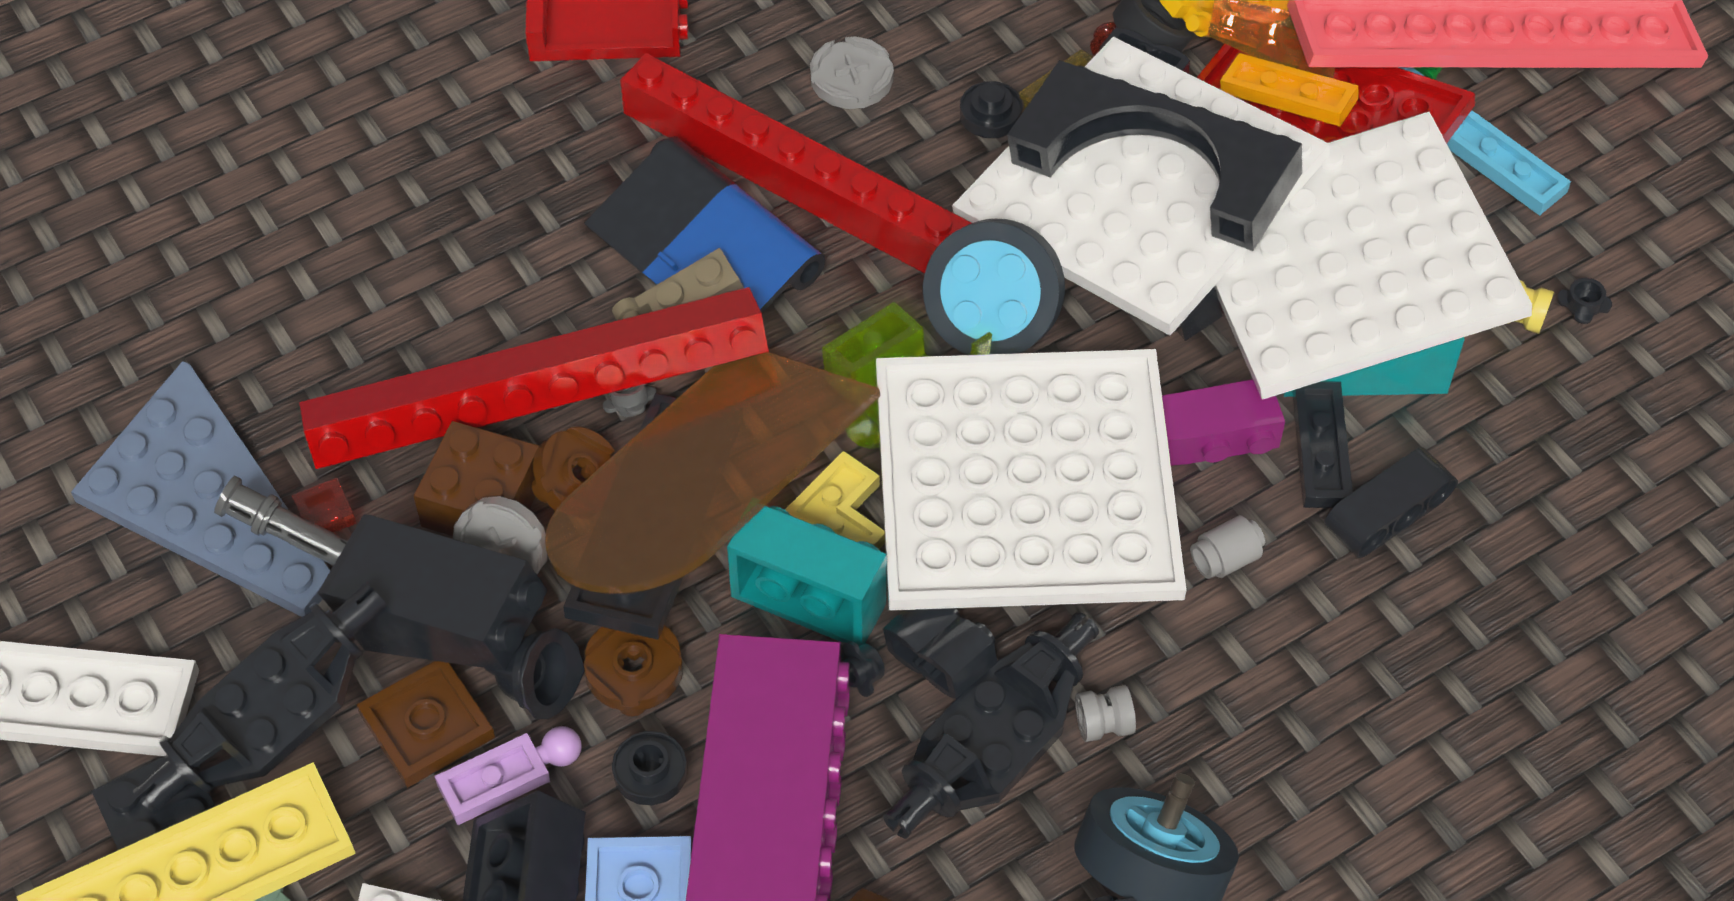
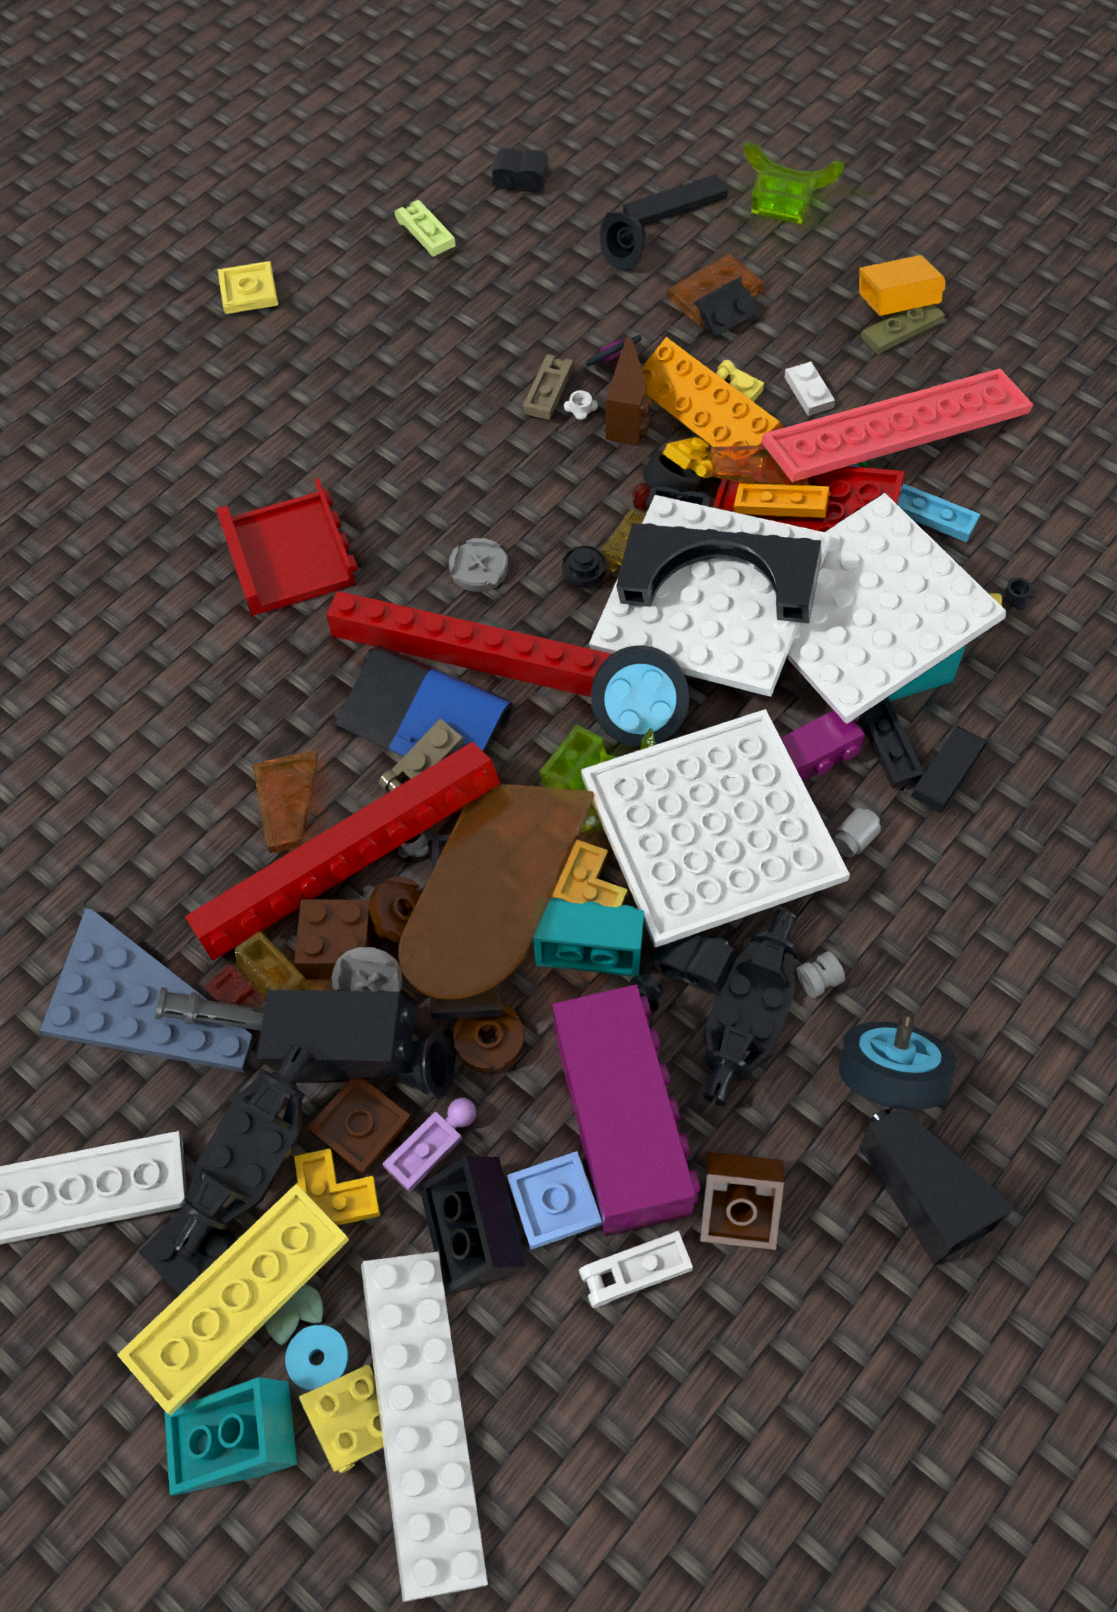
camera: 15 degrees left, 5 degrees up
black plate [612,731,687,806] -> none
none -> clear yellow brick [235,932,306,1001]
none -> clear orange wing [253,750,318,853]
none -> yellow plate [294,1148,381,1226]

